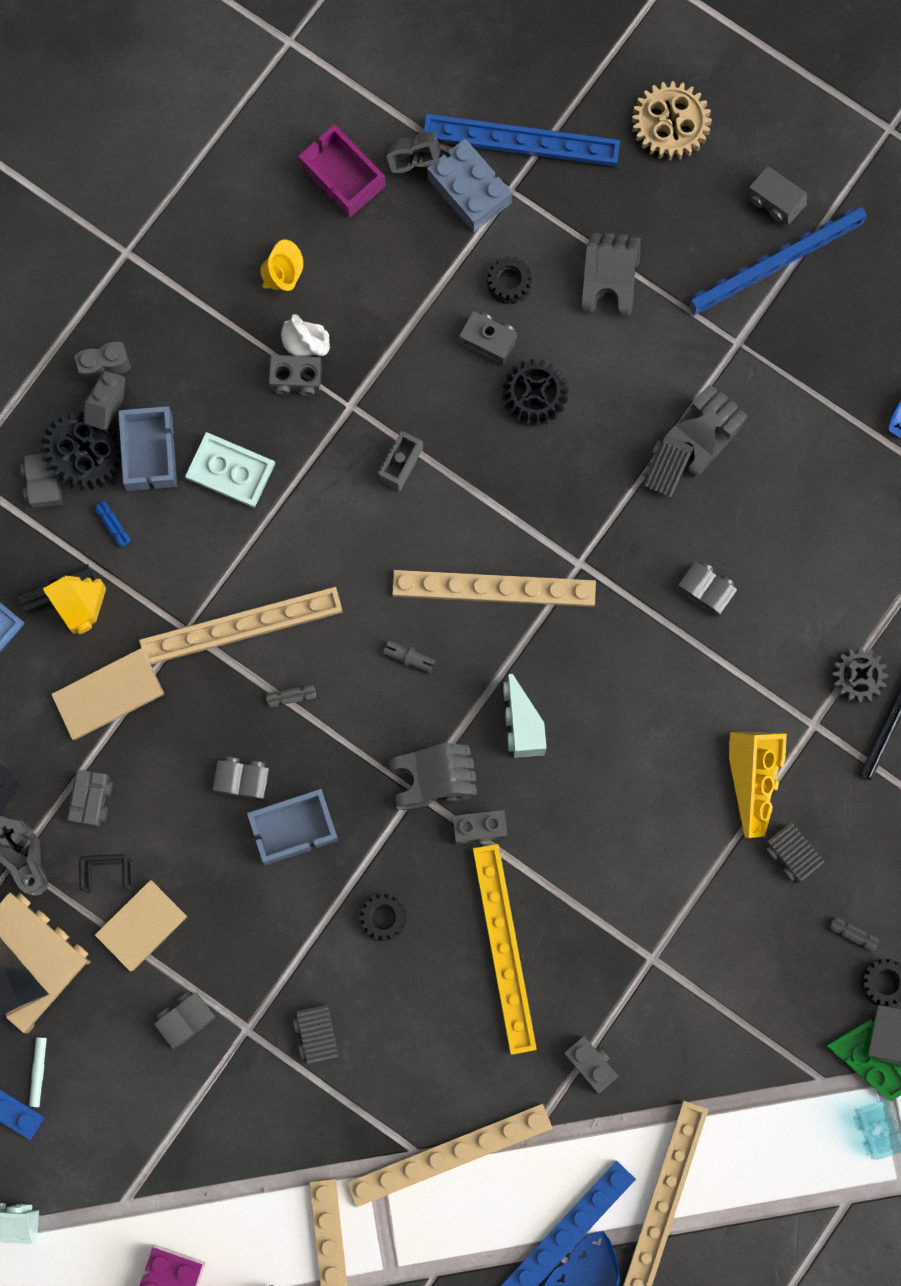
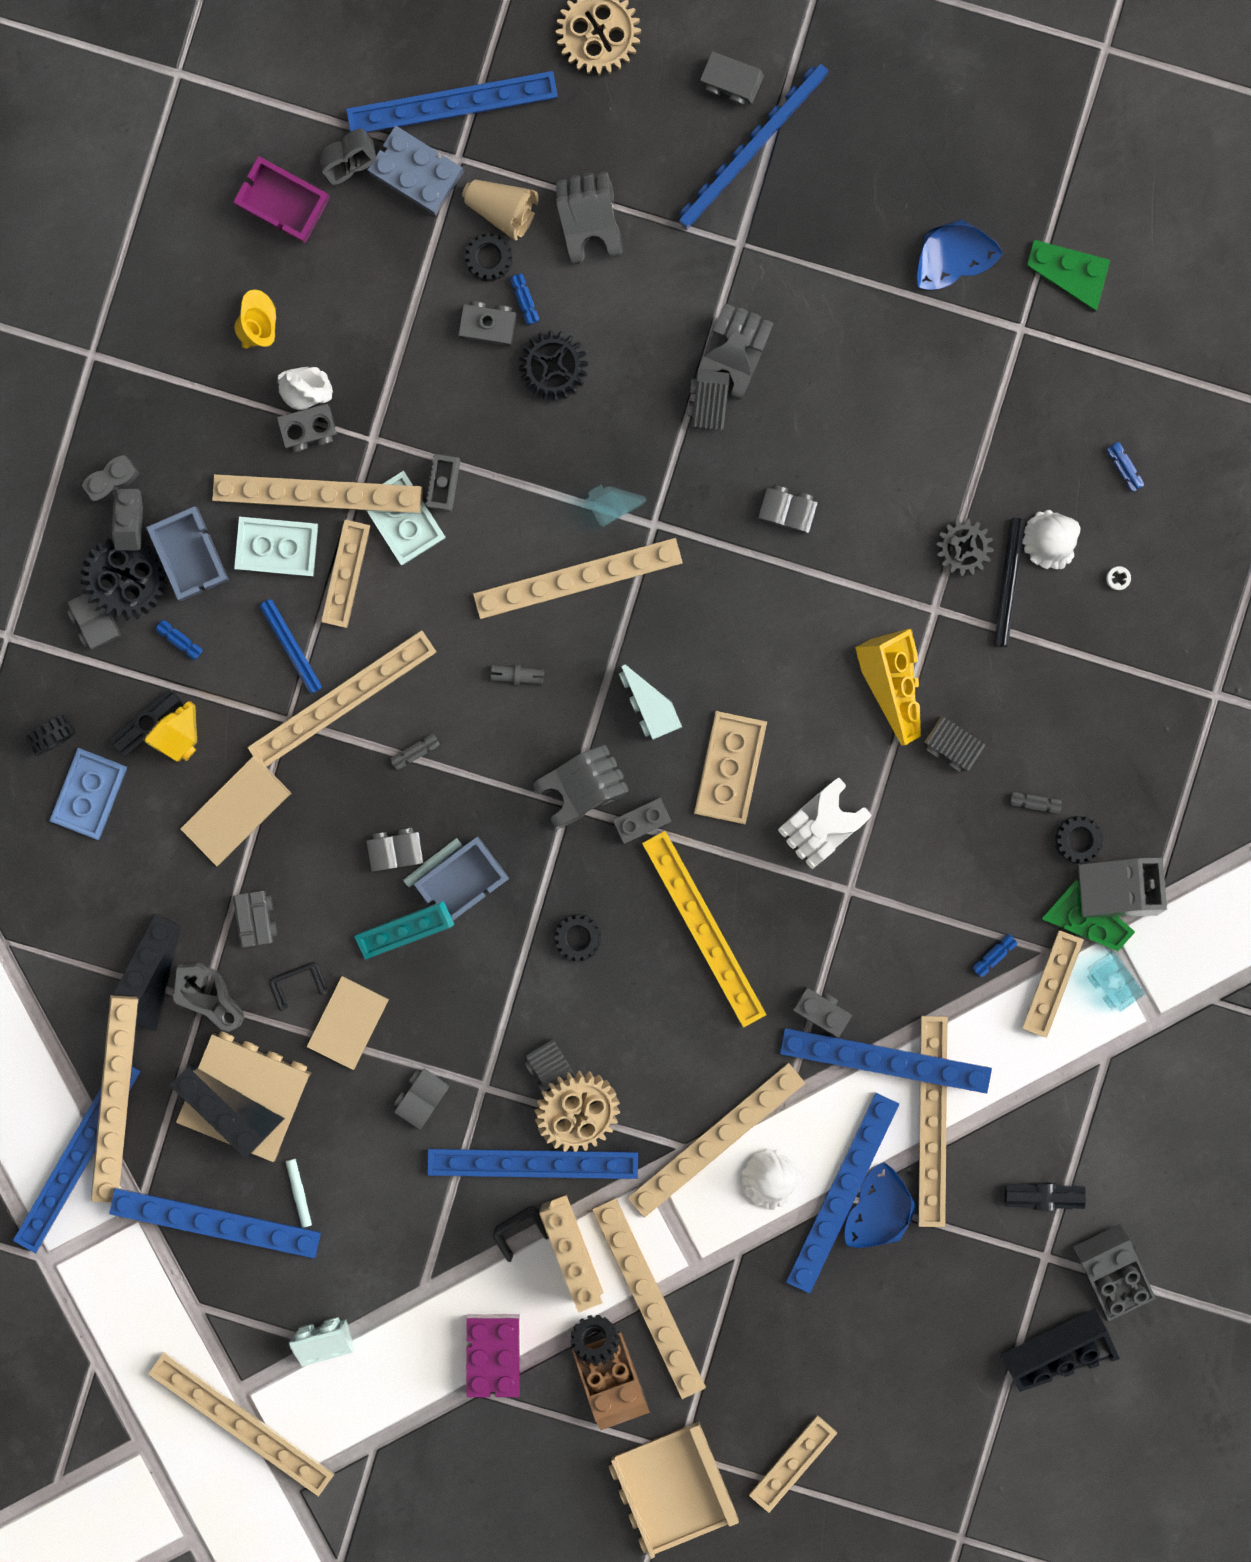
camera: 20 degrees left, 10 degrees up
none -> tan plate [212,474,423,513]
none -> blue axle [260,599,322,694]
none -> tan plate [321,520,371,628]
none -> teal plate [354,901,454,960]
none -> light aqua plate [366,471,446,566]
none -> light aqua piece [403,838,463,888]
none -> blue plate [428,1148,638,1179]
none -> tan cone [462,179,538,240]
none -> black piece [493,1206,549,1262]
none -> blue axle [510,274,539,325]
none -> tan gear [534,1071,620,1152]
none -> tan panel [540,1194,604,1313]
none -> clear light blue slope [586,485,647,528]
none -> tan tile [694,711,767,824]
none -> white hair [741,1149,801,1210]
none -> white piece [778,778,872,869]
none -> blue plate [780,1028,992,1094]
none -> blue axle [973,934,1018,977]
none -> tan plate [1022,930,1084,1038]

